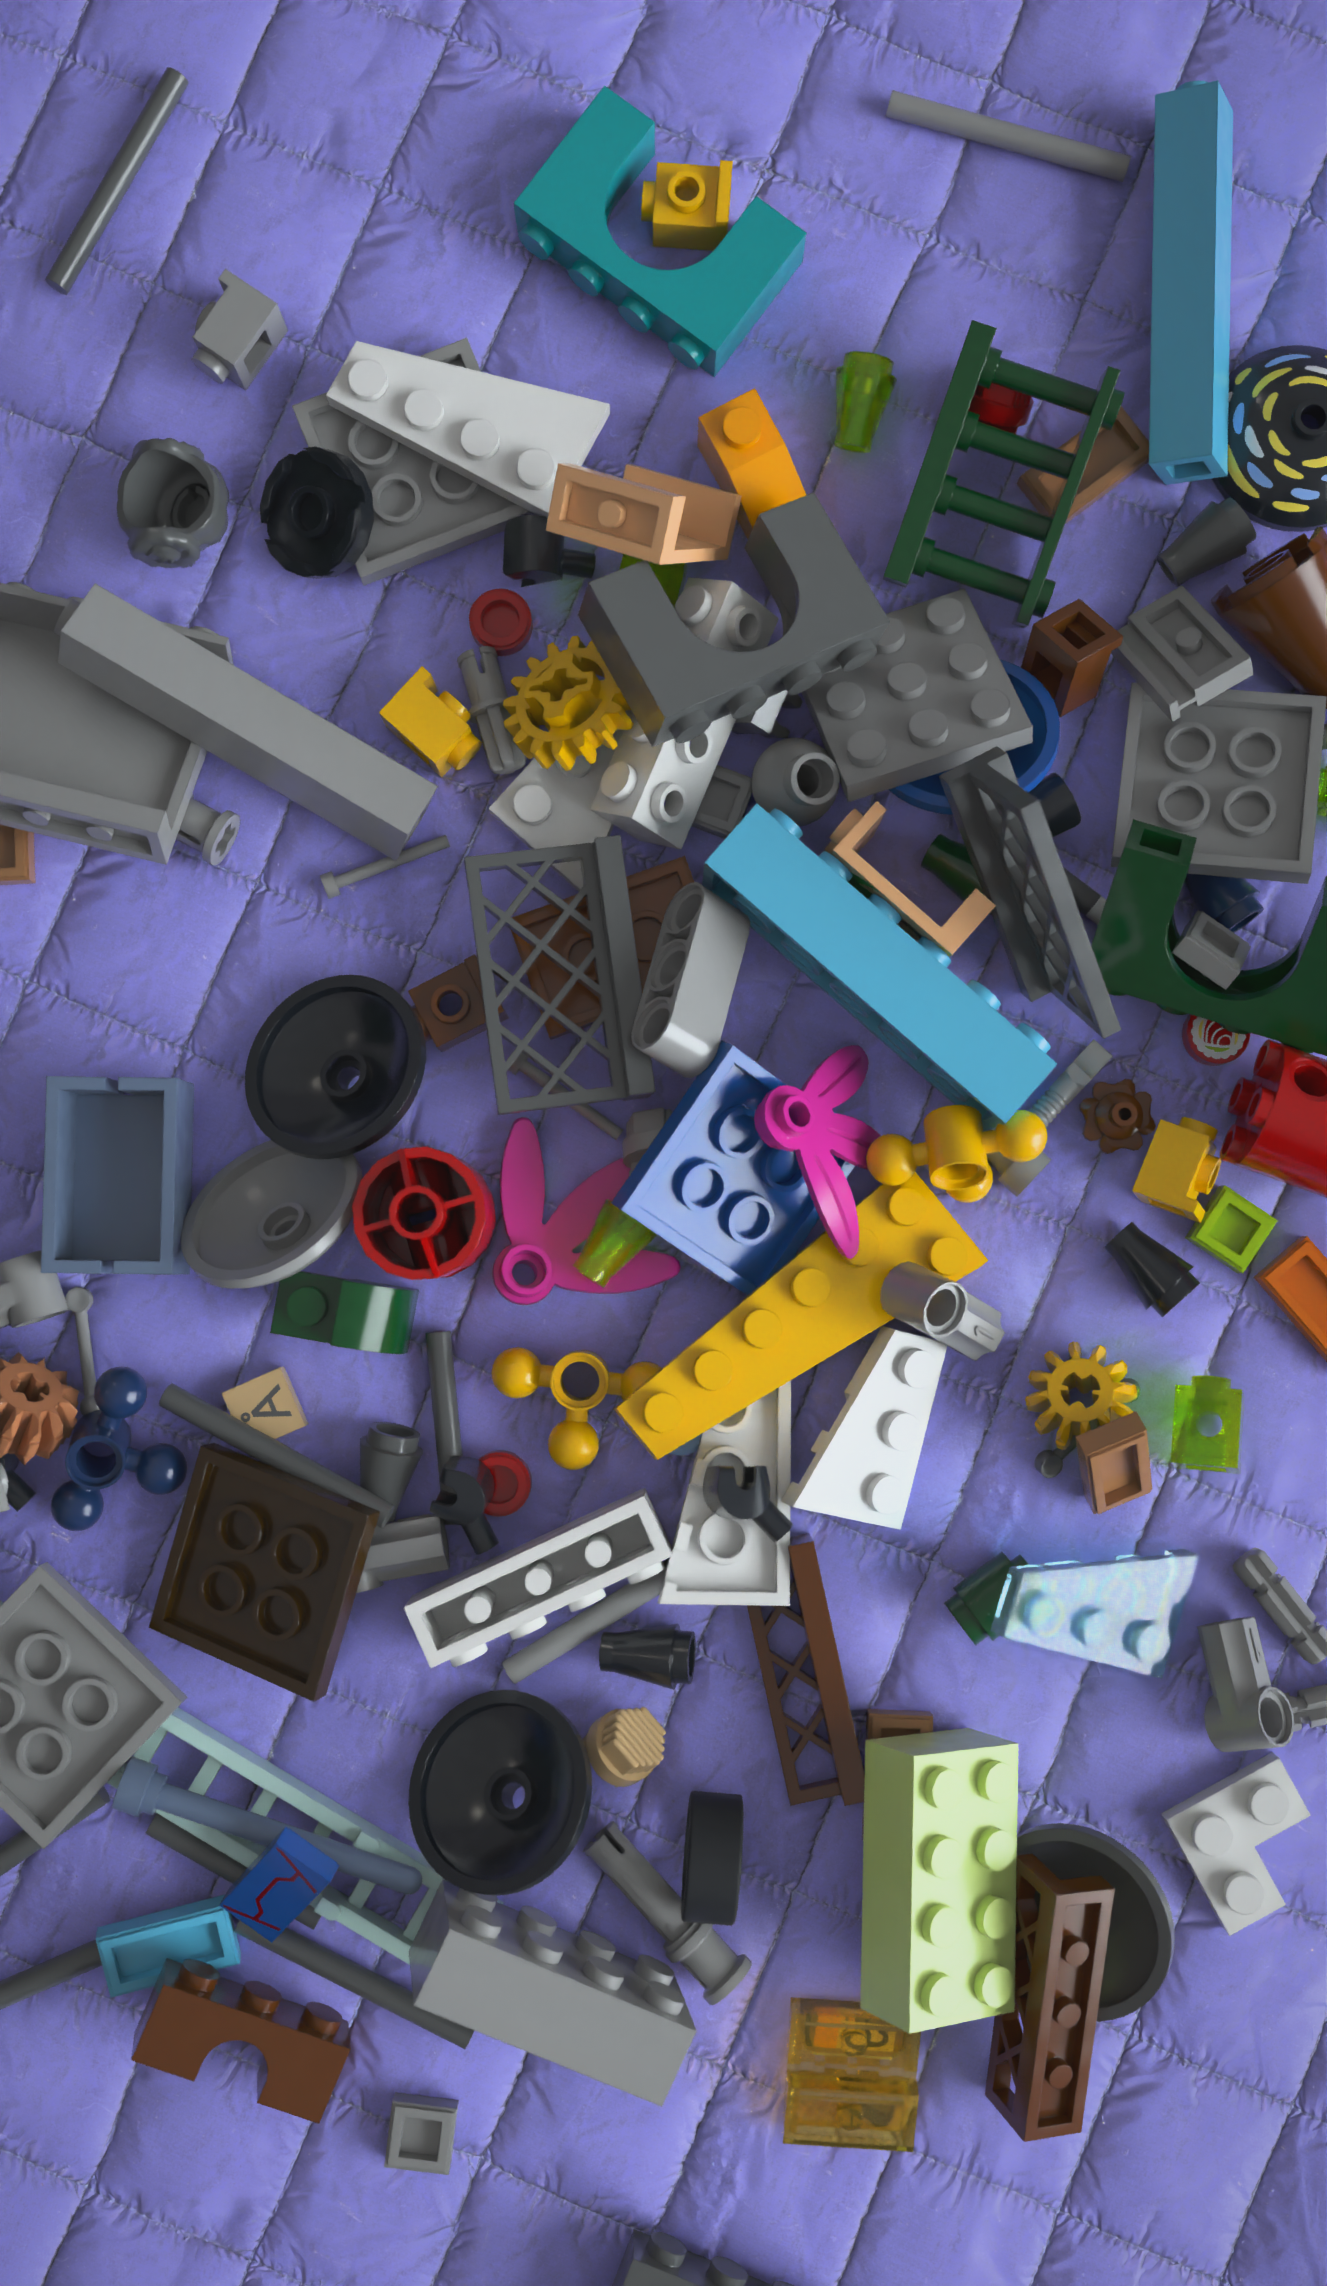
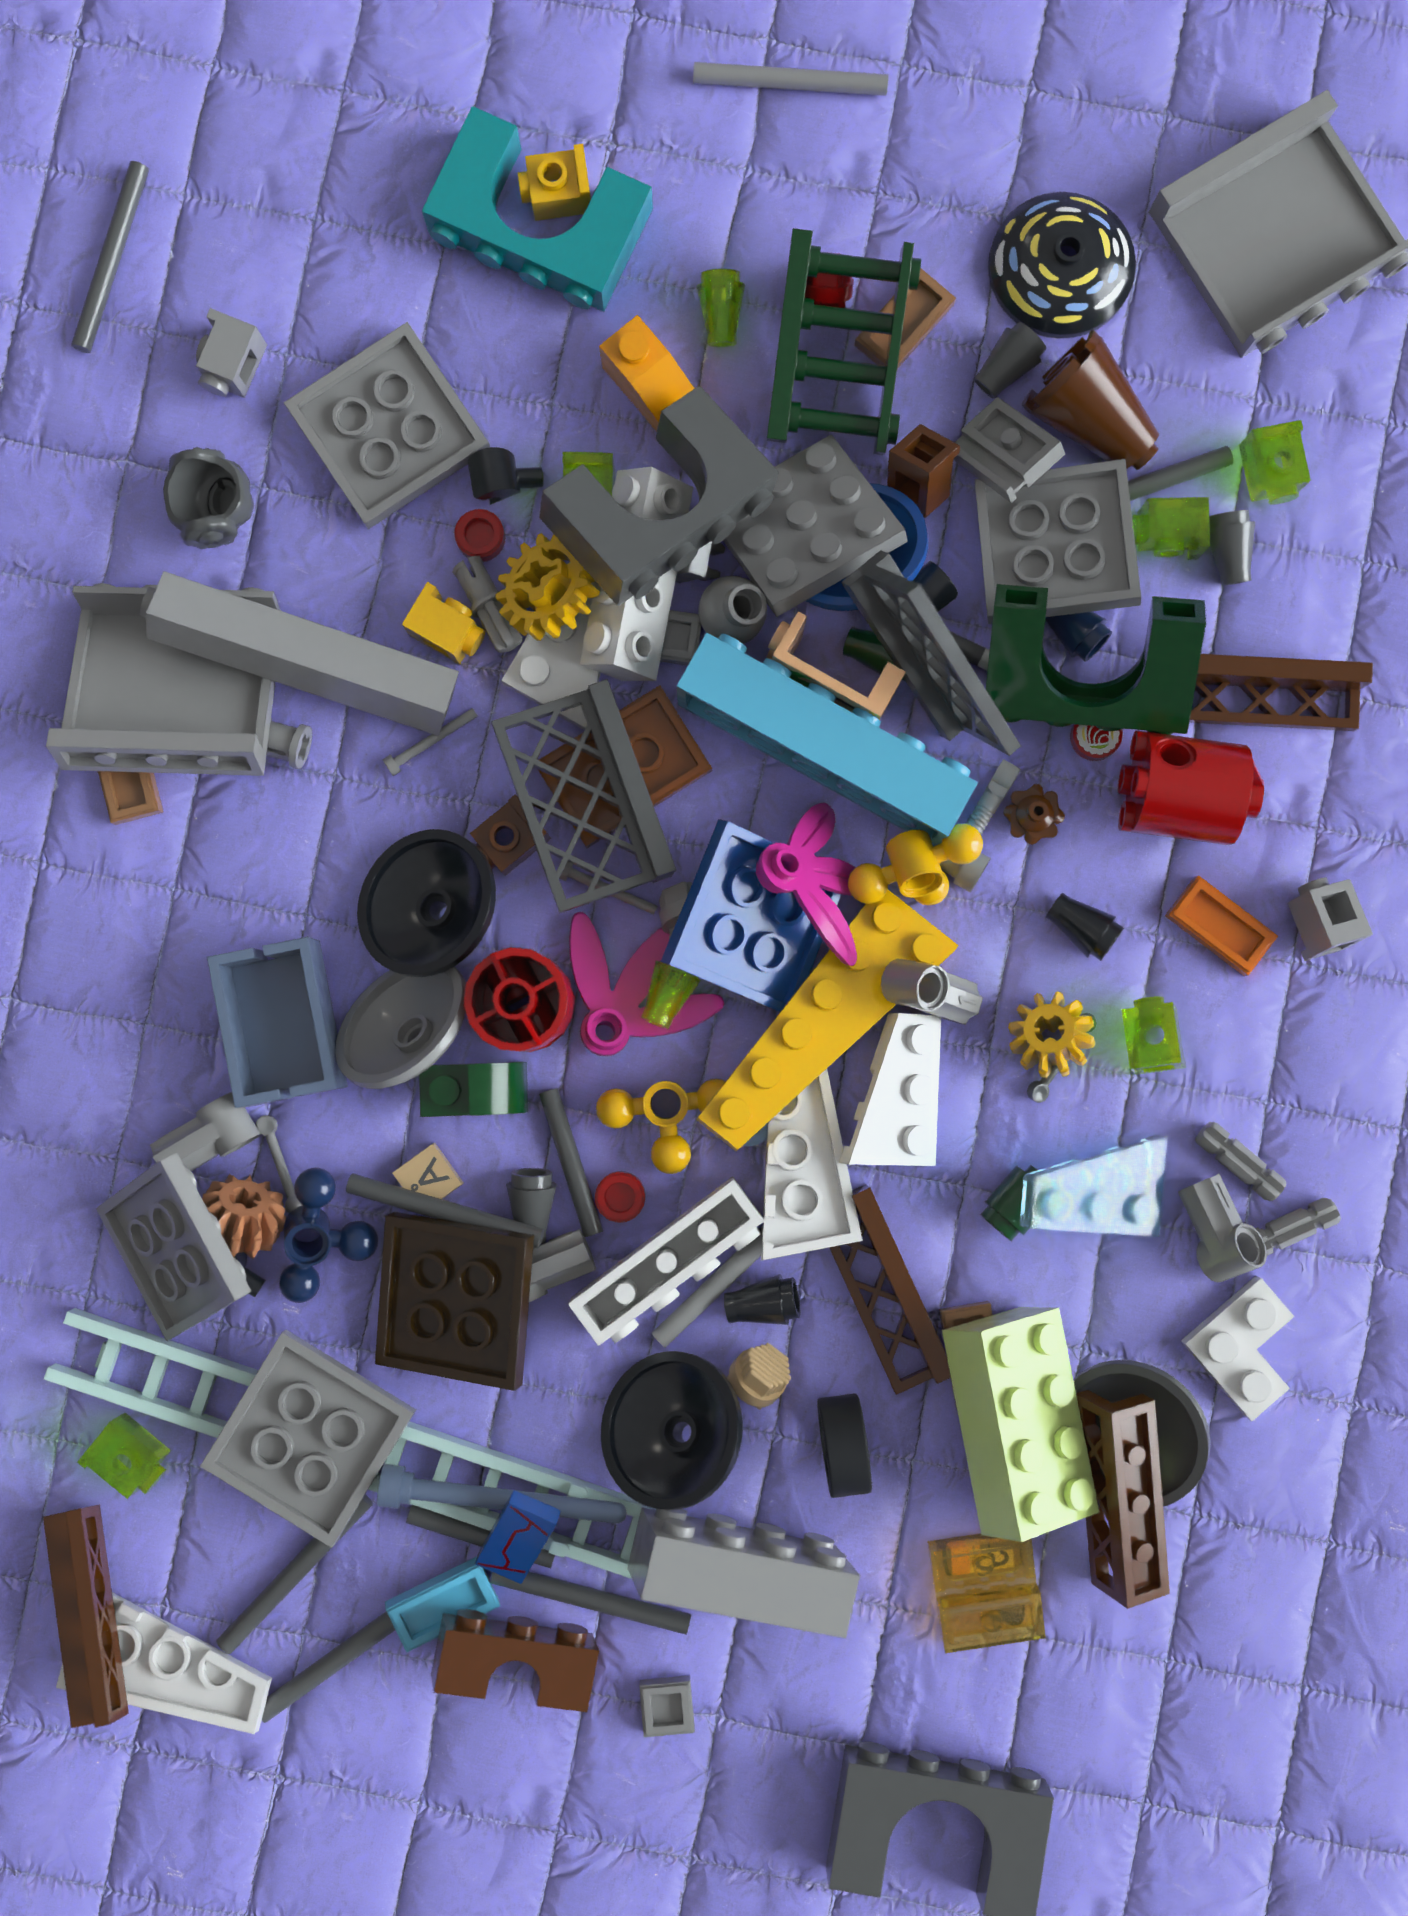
camera: 10 degrees left, 0 degrees up
black tile [260,446,374,579] -> none
white wing [326,341,610,518] -> none
black piece [430,1456,499,1555] -> none
light nougat panel [546,463,742,565] -> none
light grey pin [583,1821,752,2005] -> none
light grey beam [631,882,750,1078] -> none
black piece [703,1466,793,1542] -> none
medium nougat tile [1075,1411,1152,1514] -> none
yellow brick [1132,1117,1221,1223] -> none
medium azure brick [1149,80,1233,485] -> none
light grey tile [1172,910,1251,990] -> none
lime tile [1185,1185,1278,1273] -> none

